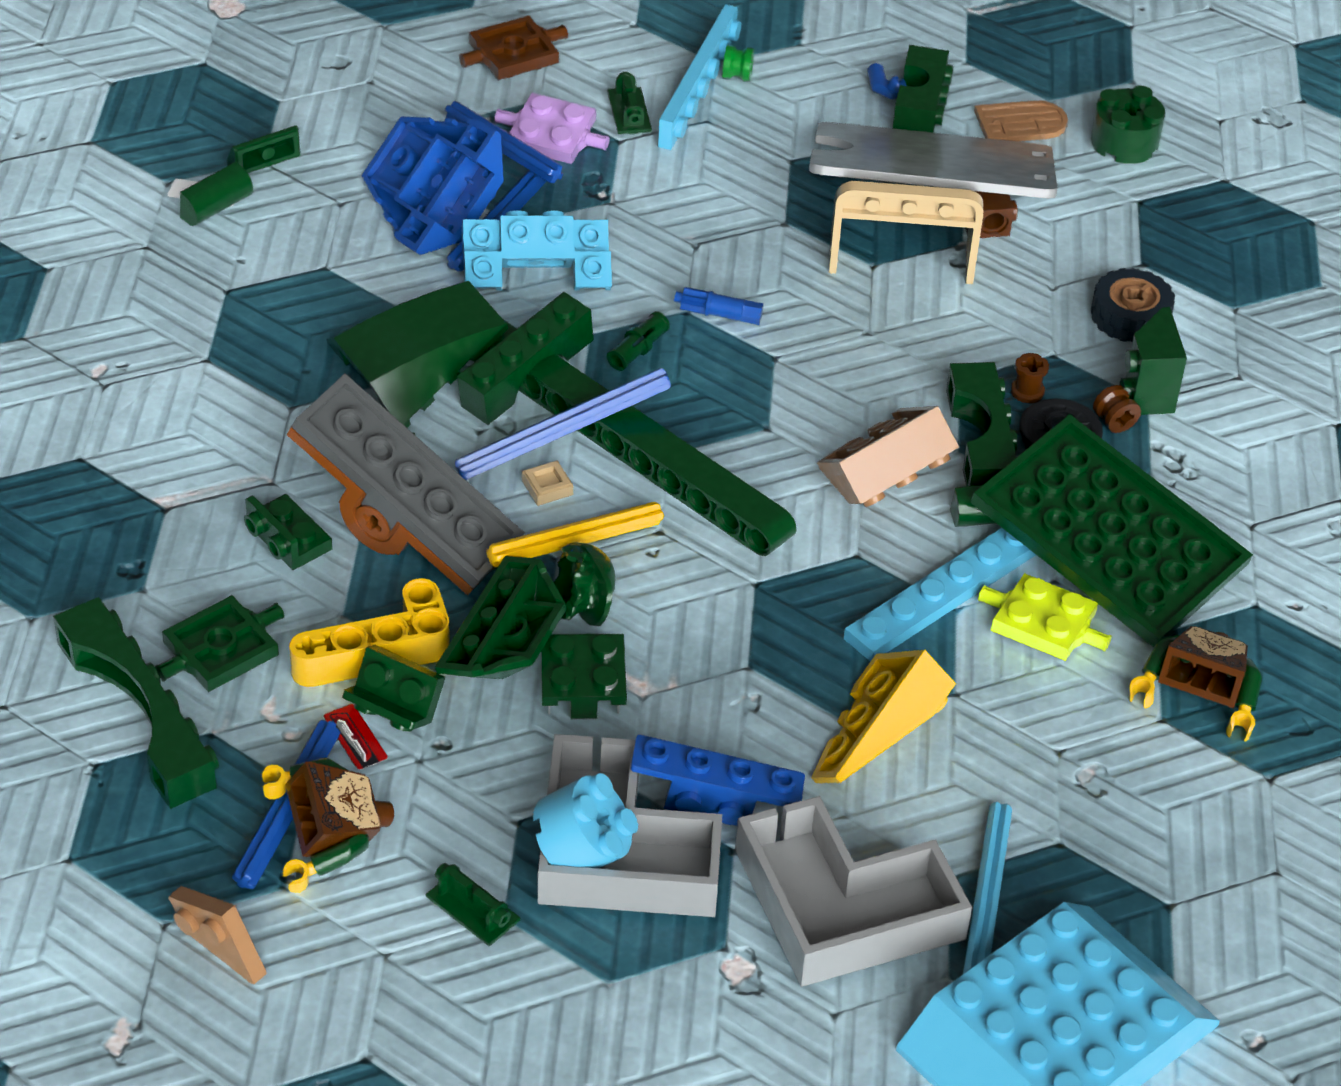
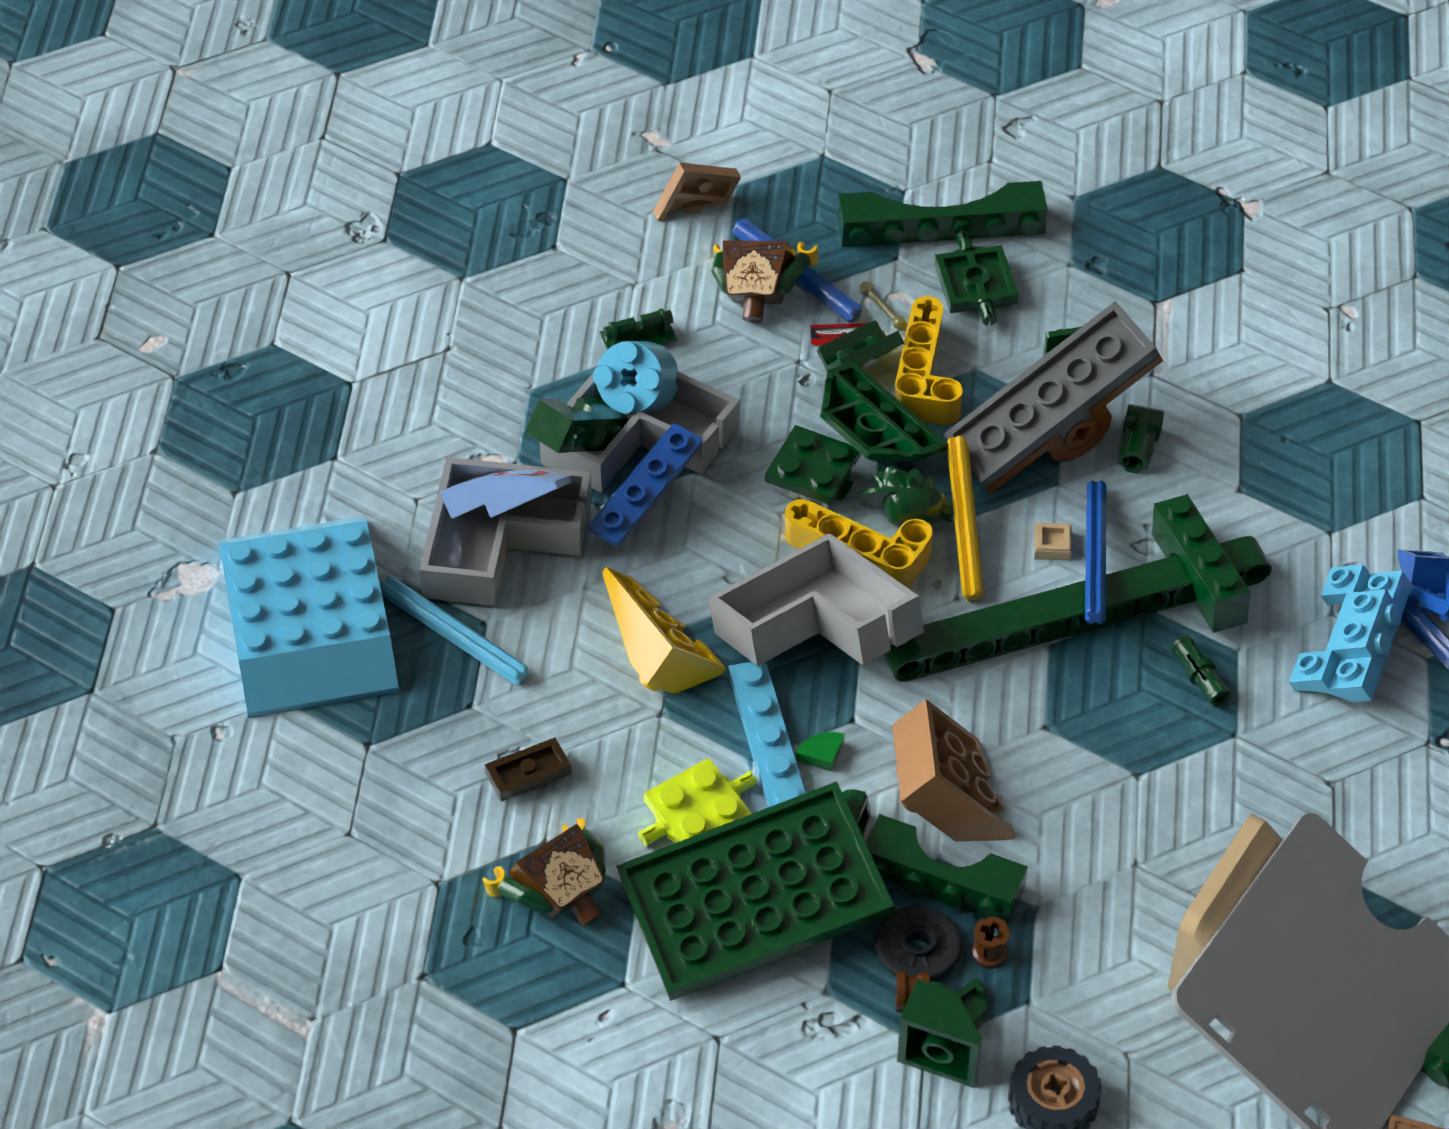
camera: 120 degrees right, 5 degrees up
dark green wedge [326,281,508,428] -> none
blue piece [674,287,764,325] -> none
none -> light blue slope [439,470,573,519]
none -> dark brown plate [485,737,572,802]
none -> dark green arch [525,397,629,453]
none -> light grey piece [708,533,924,666]
none -> yellow beam [784,499,933,588]
none -> green tile [796,732,845,771]
none -> olive hinge [860,282,906,330]
none -> dark green tile [957,978,987,1030]

